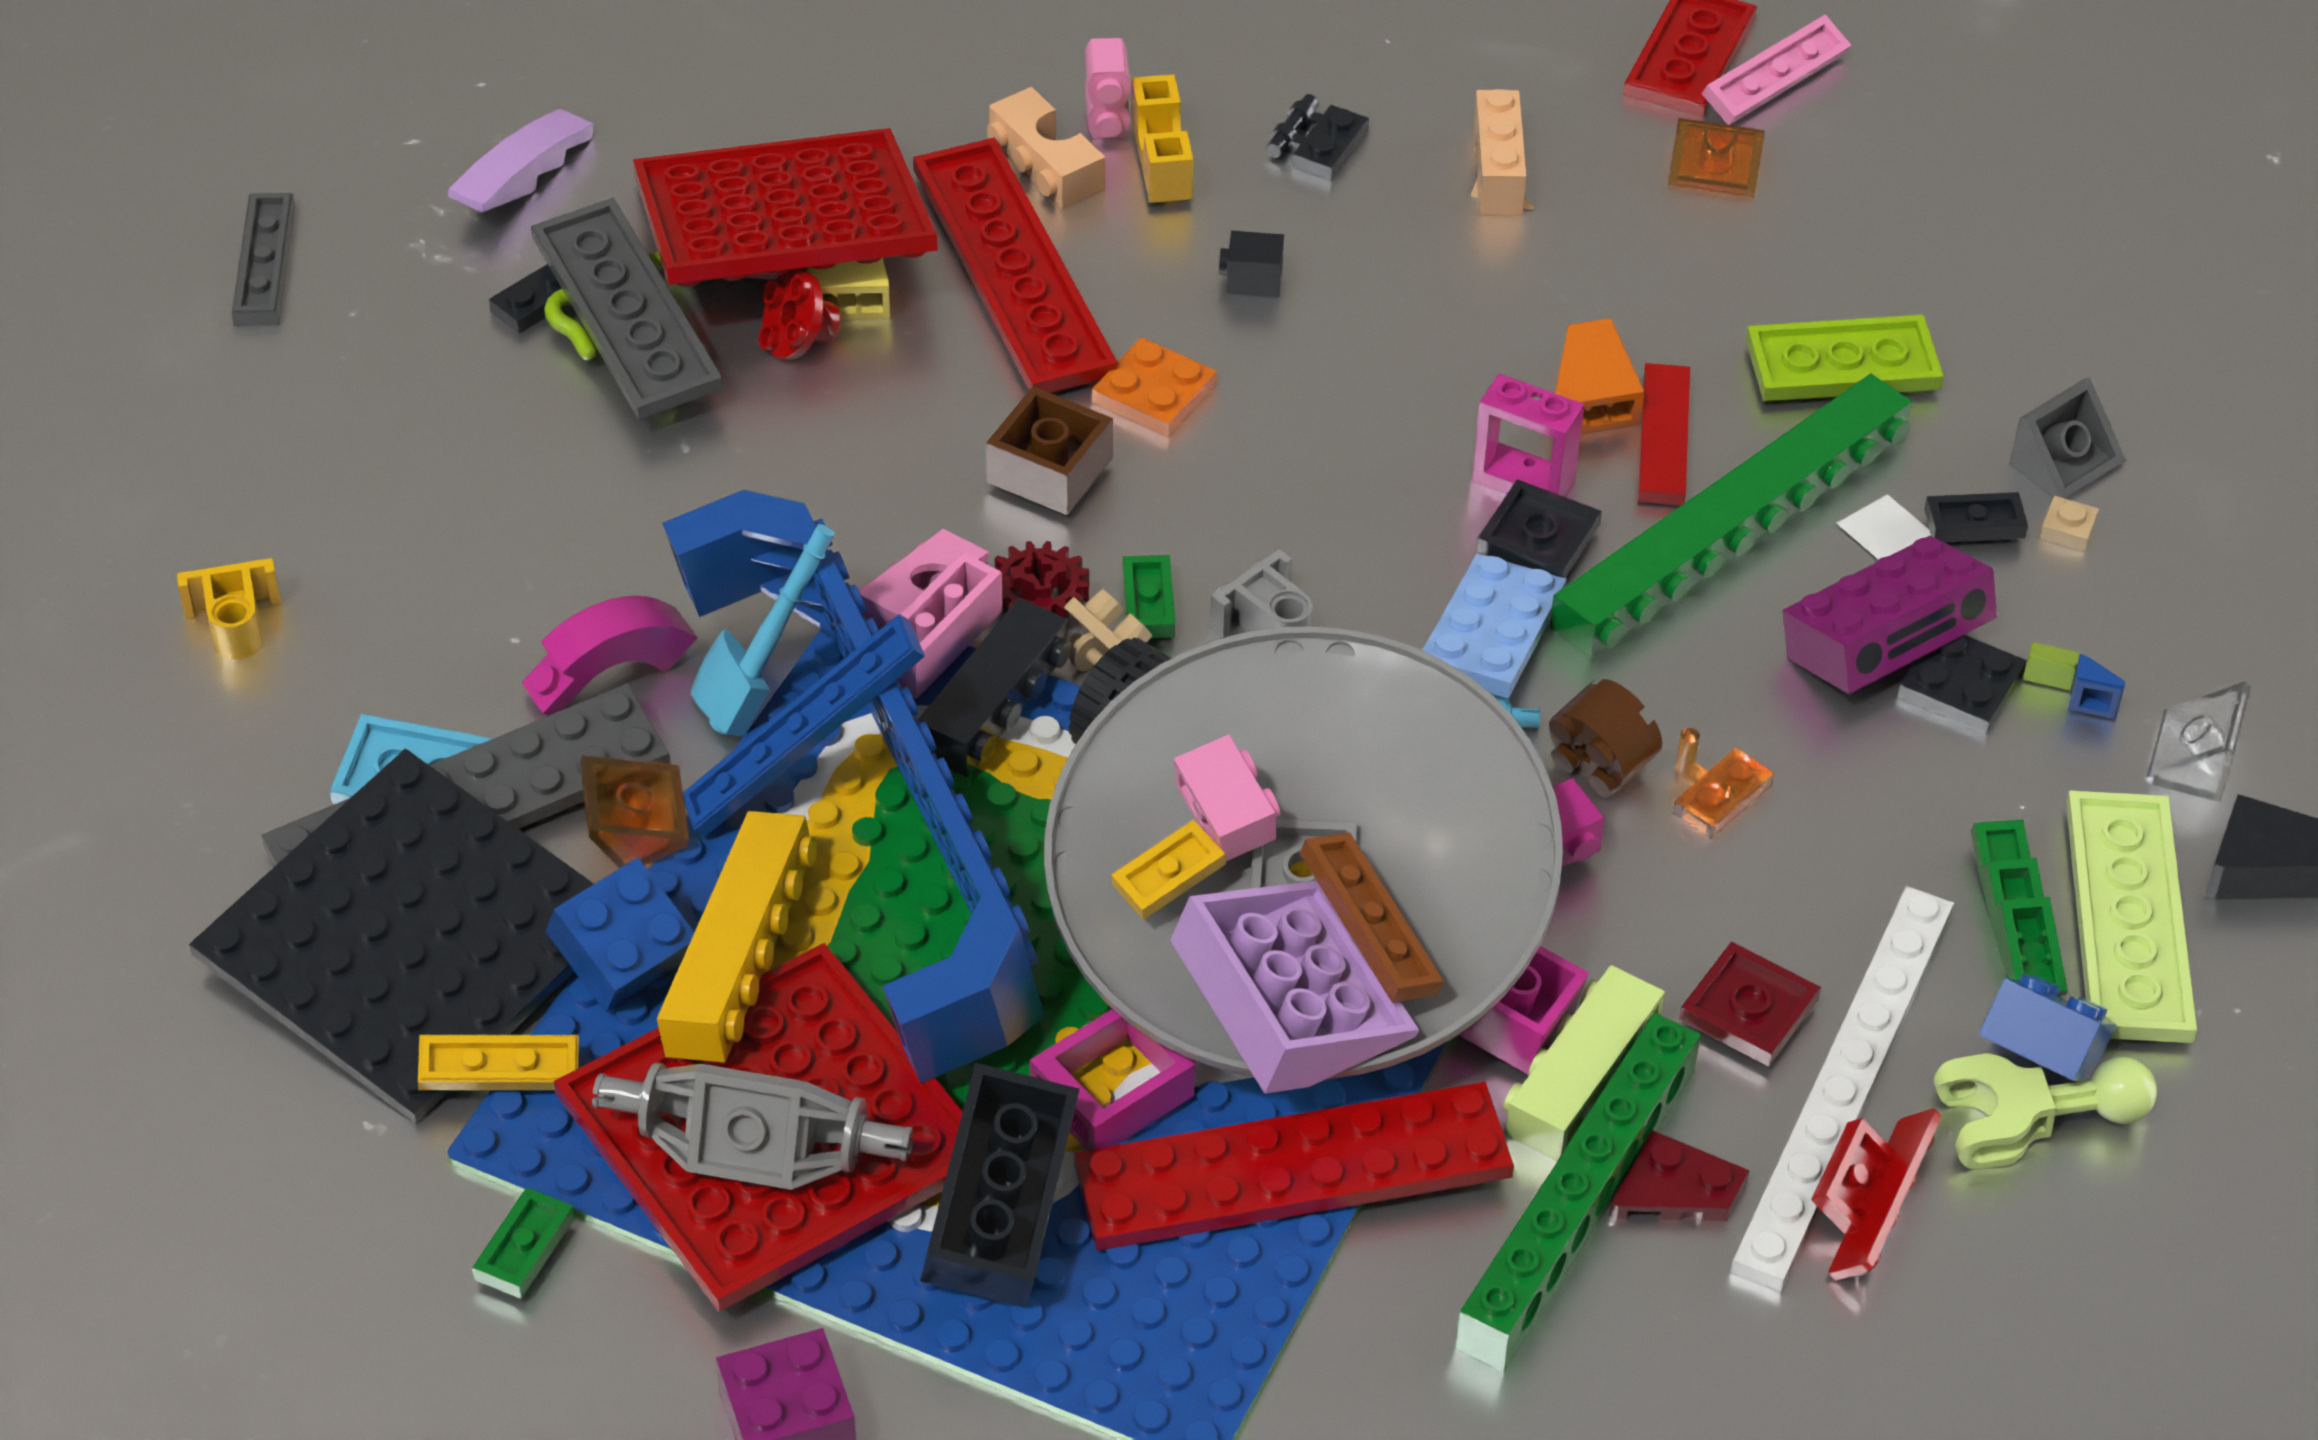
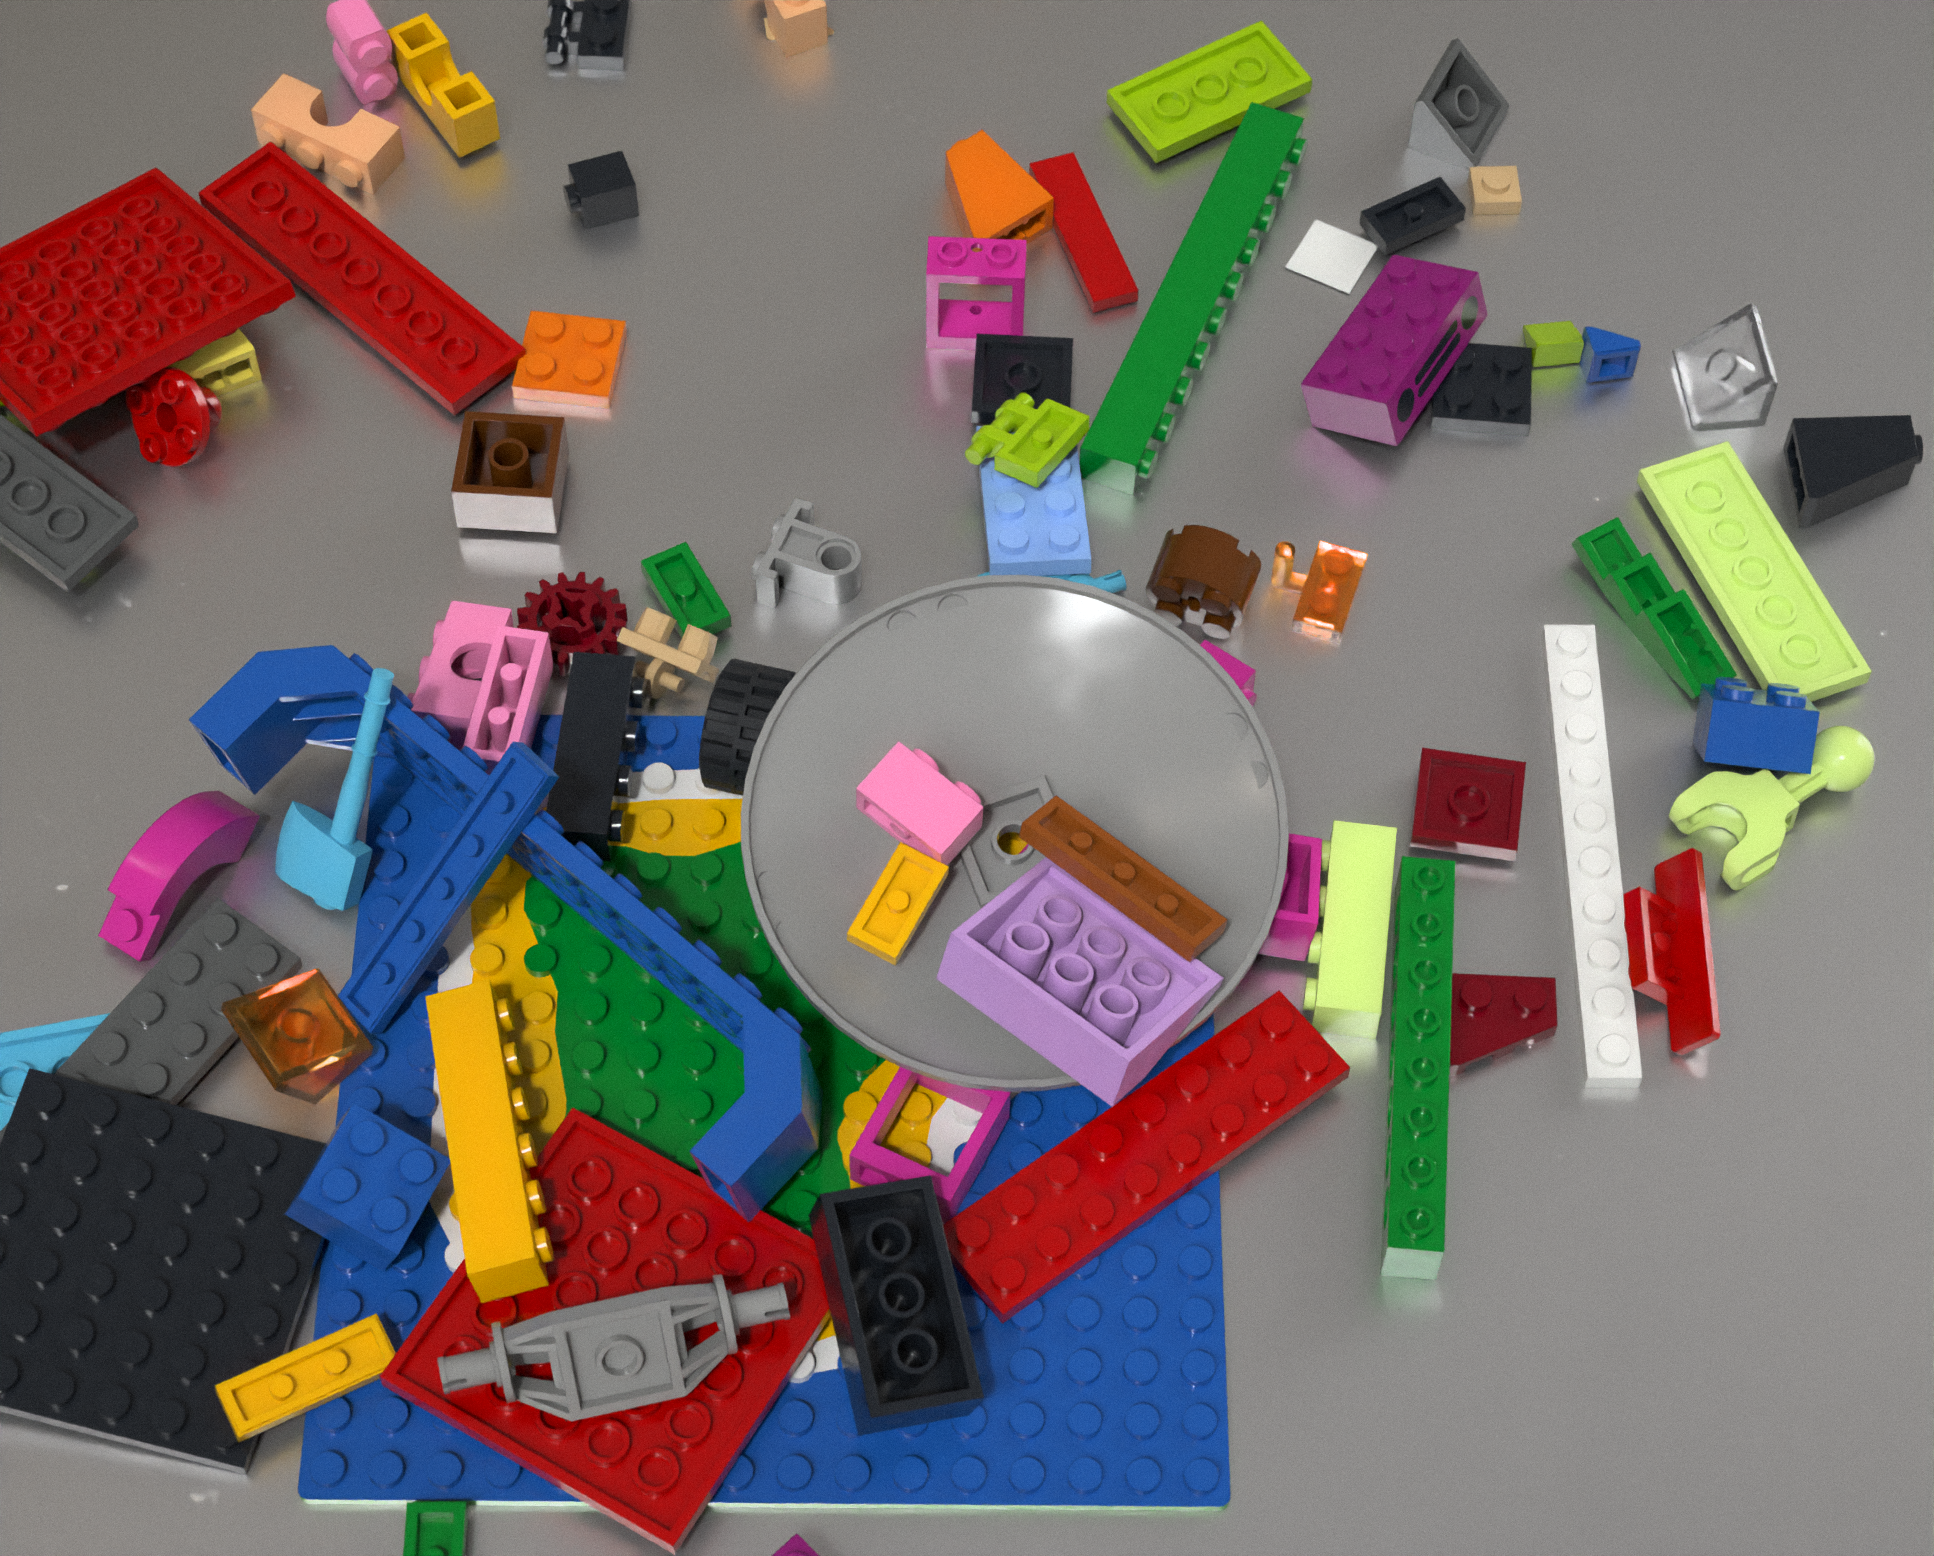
camera: 25 degrees left, 10 degrees up
none -> lime plate [965,392,1090,488]

